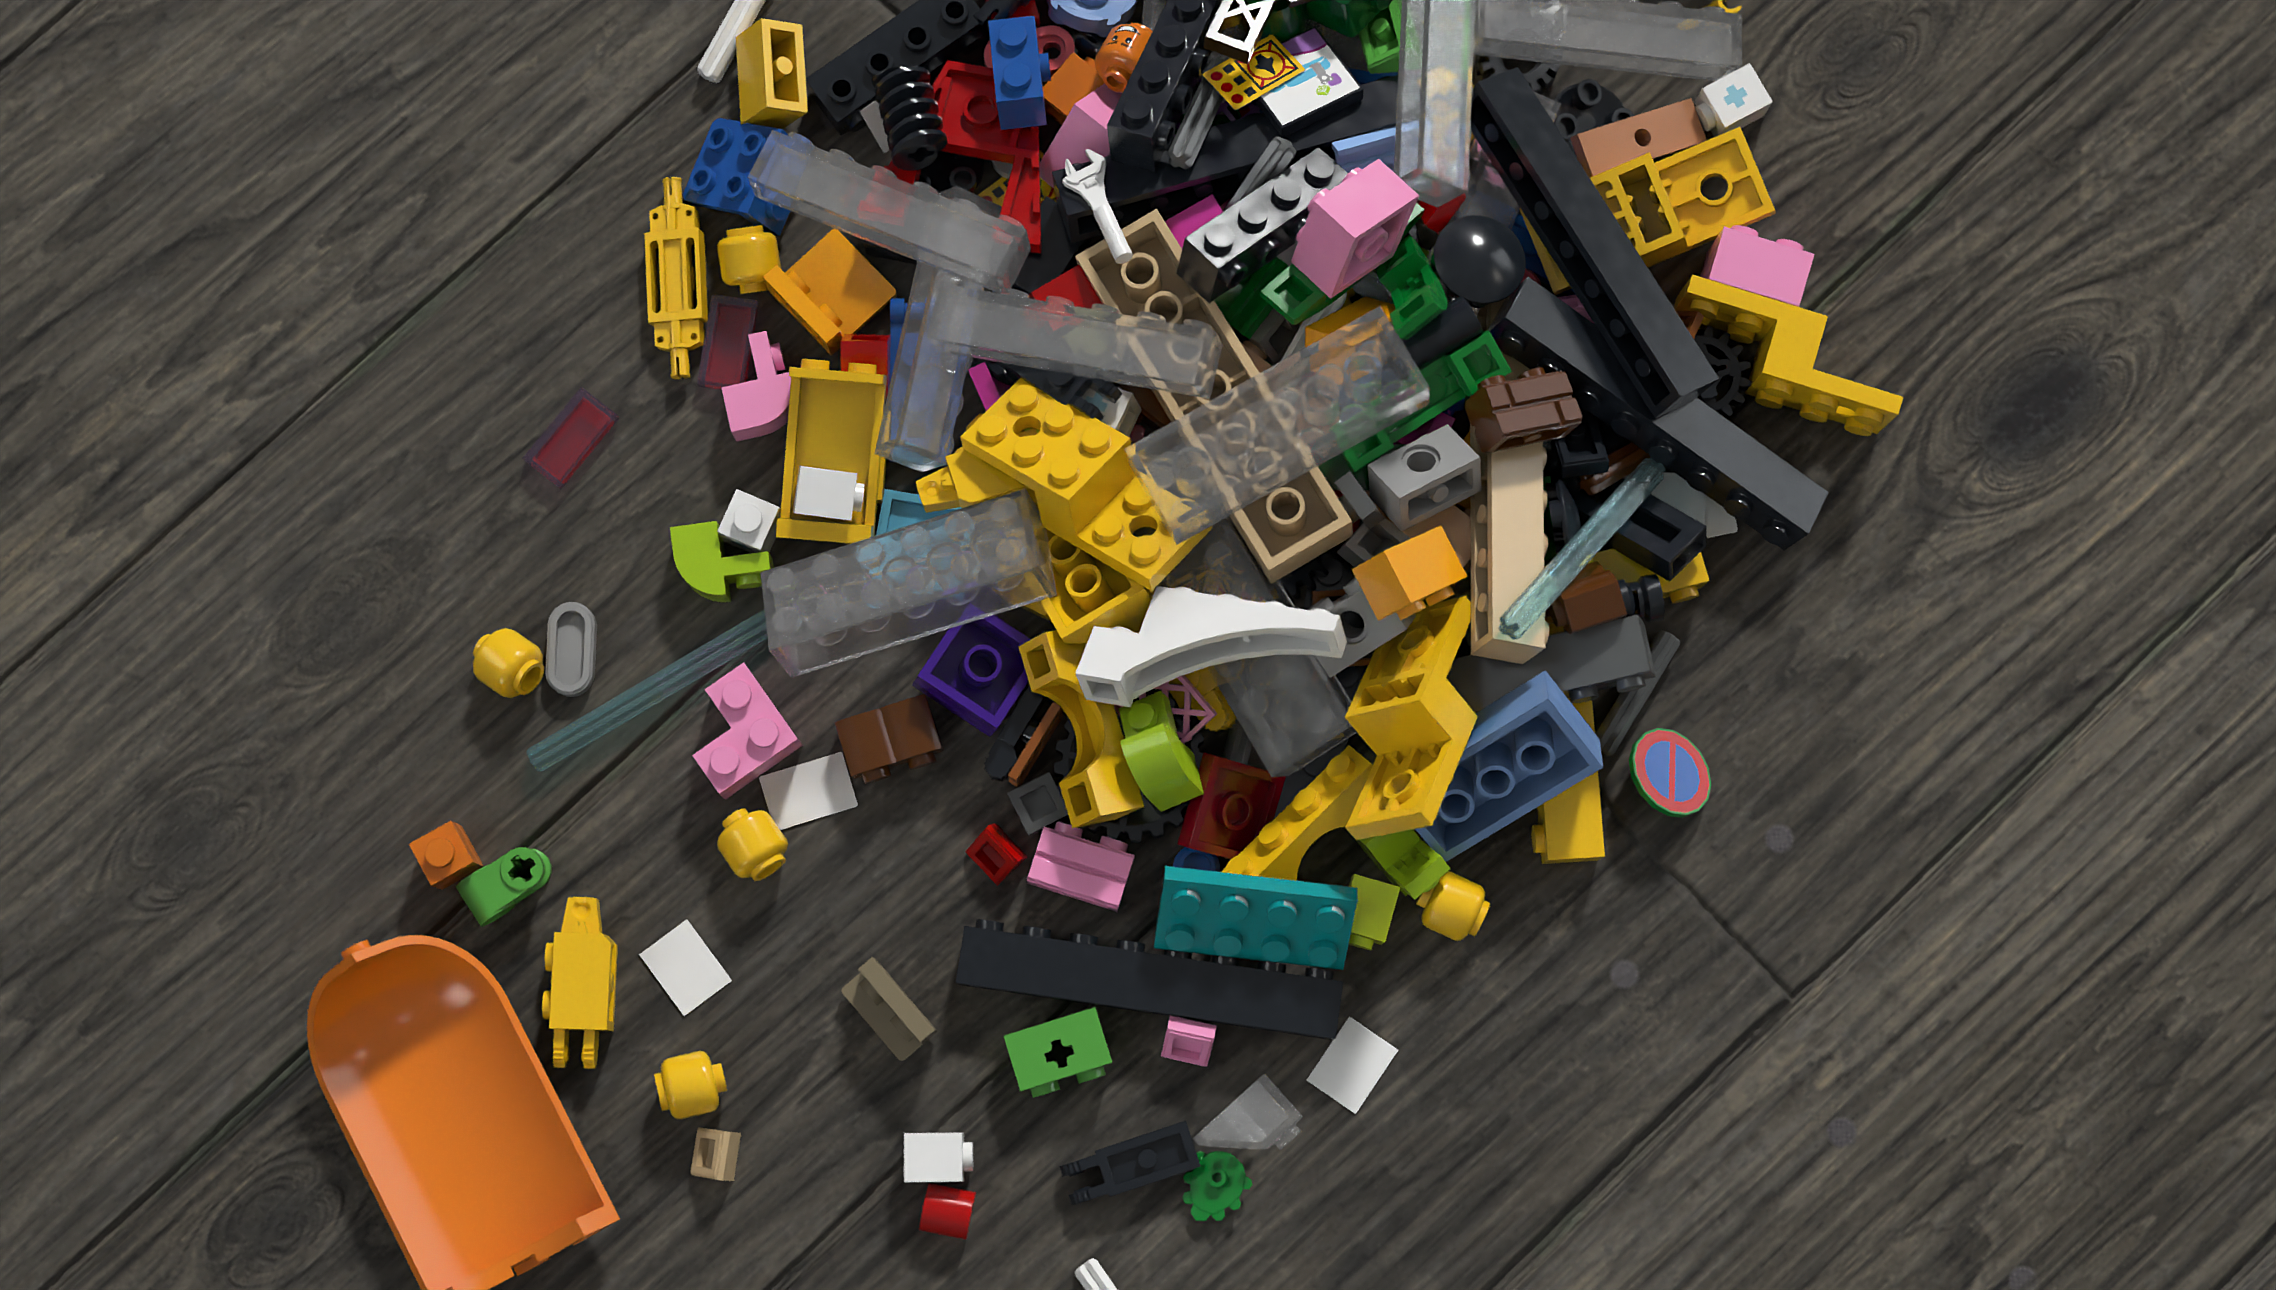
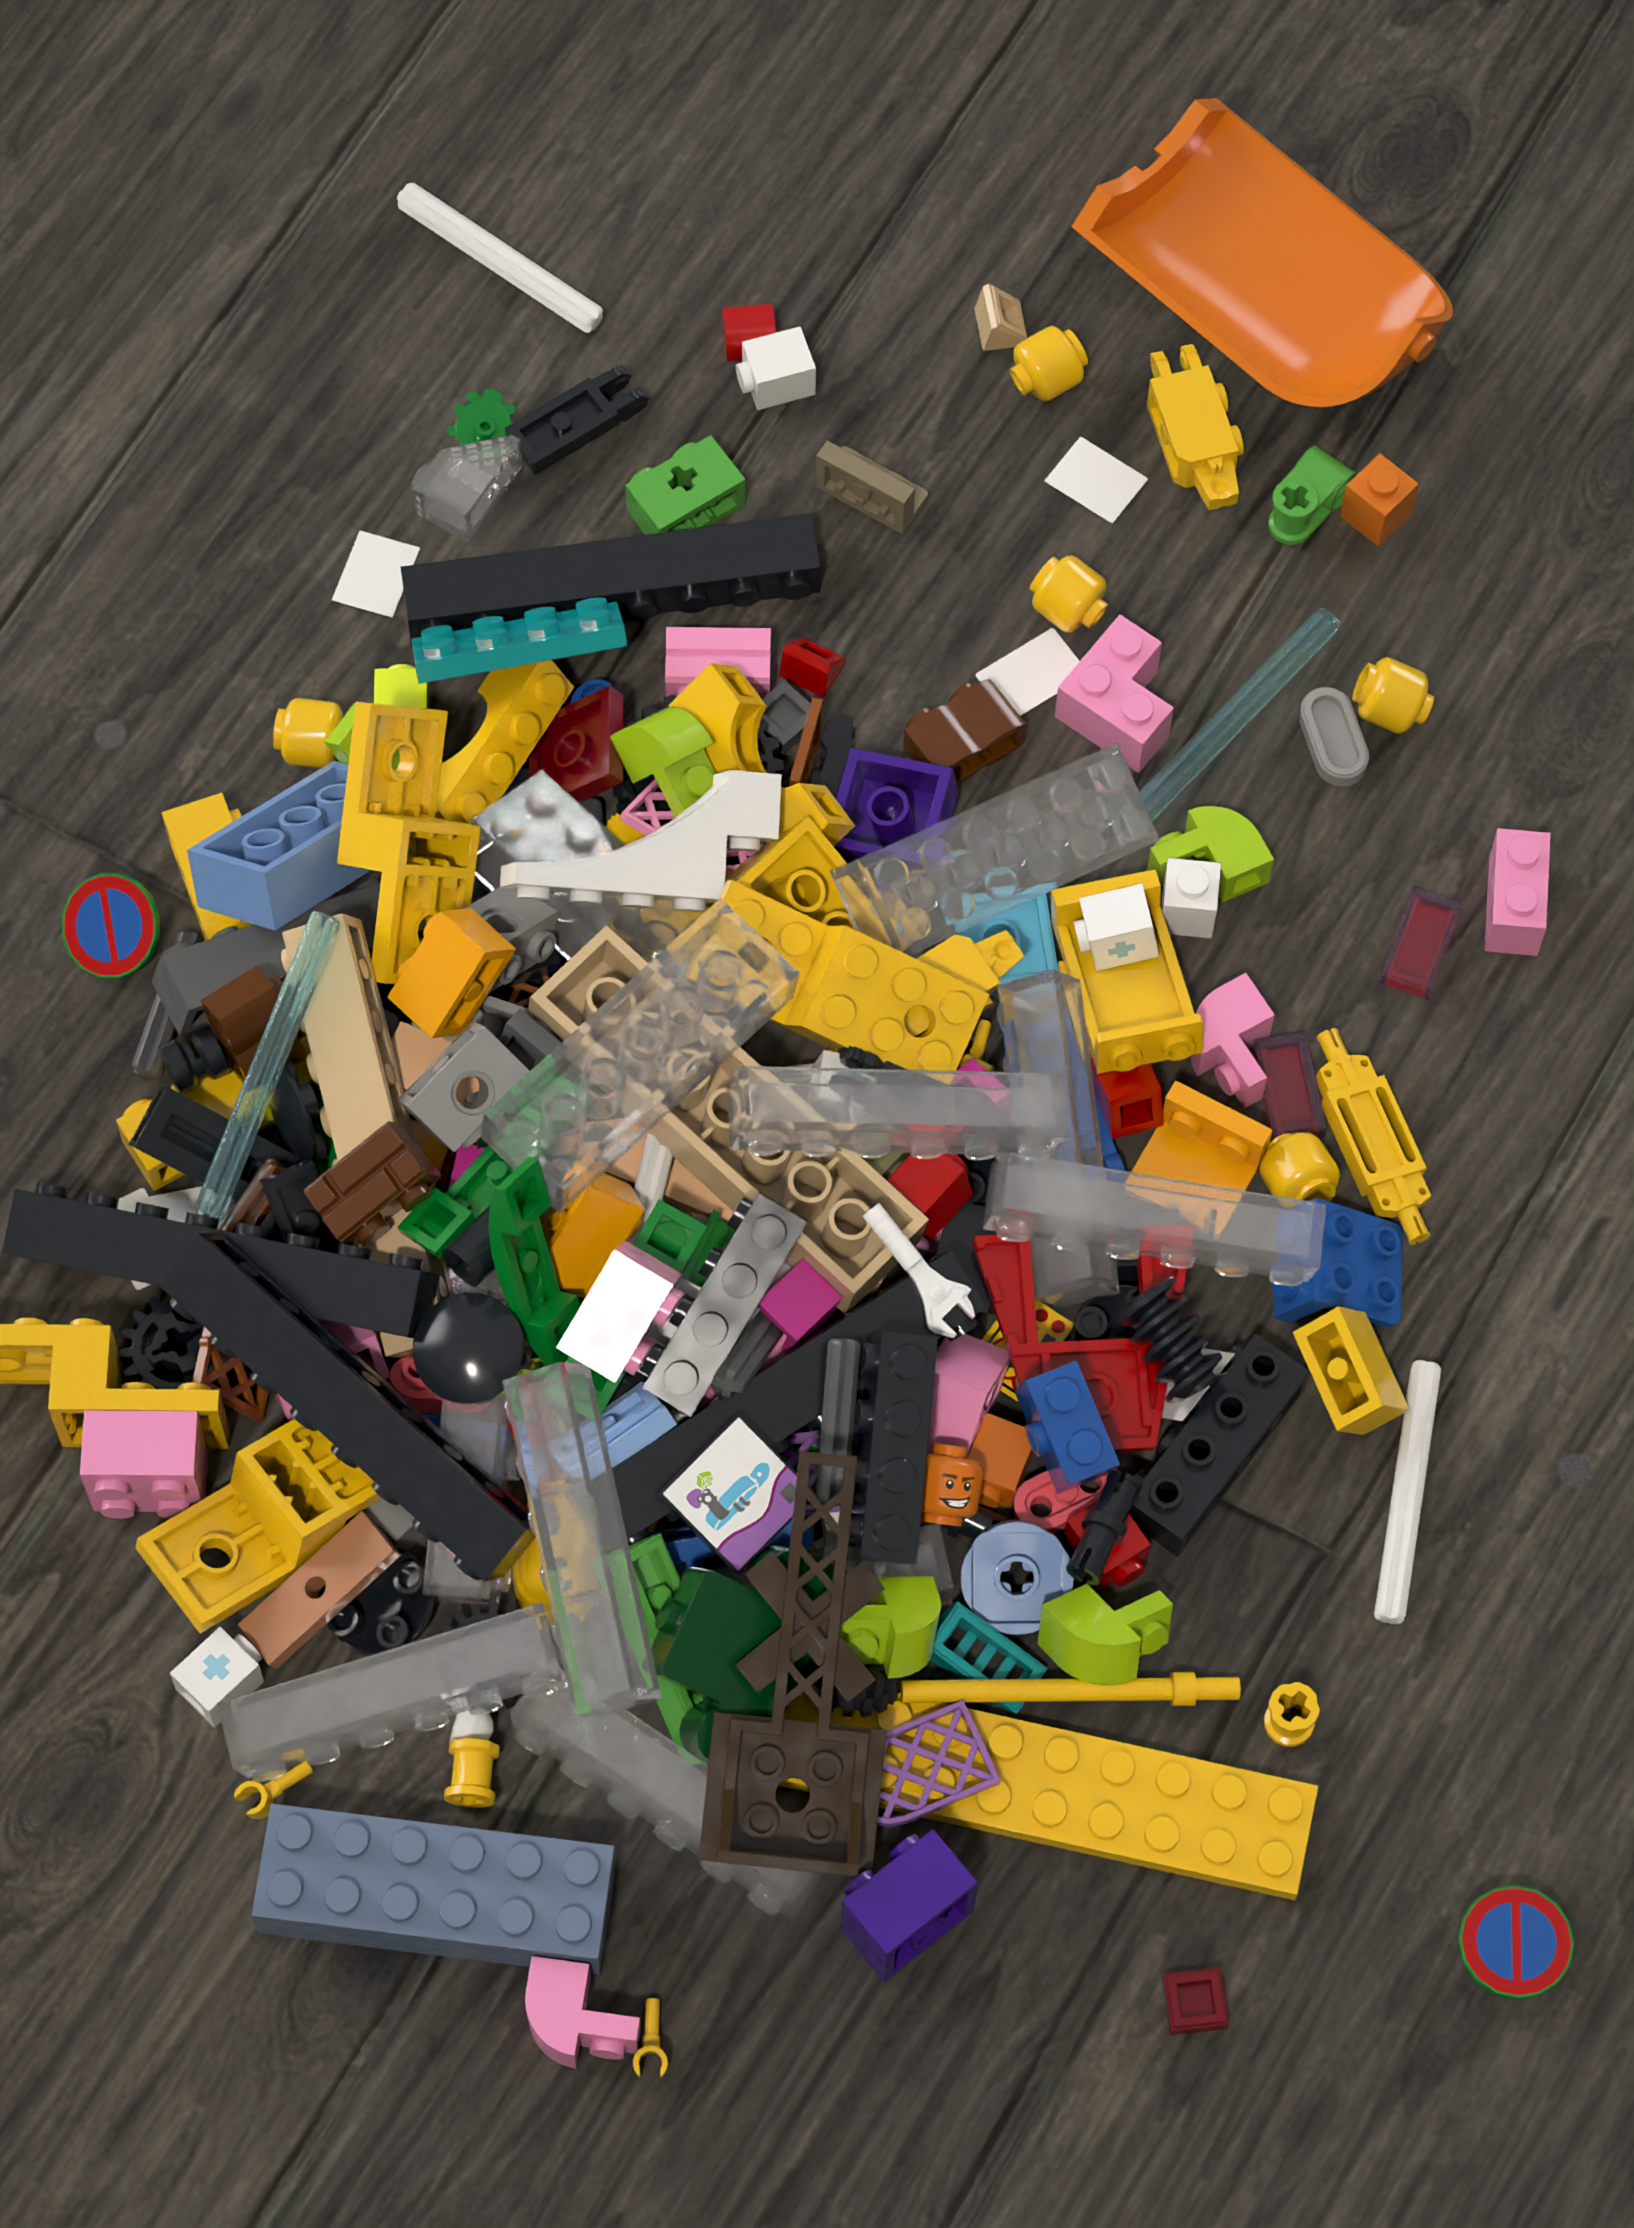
camera: 165 degrees right, 15 degrees down
bright pink tile [1161,1015,1217,1066] -> none
yellow sticker [1203,35,1305,110] -> none
none -> bright pink brick [1485,828,1551,956]

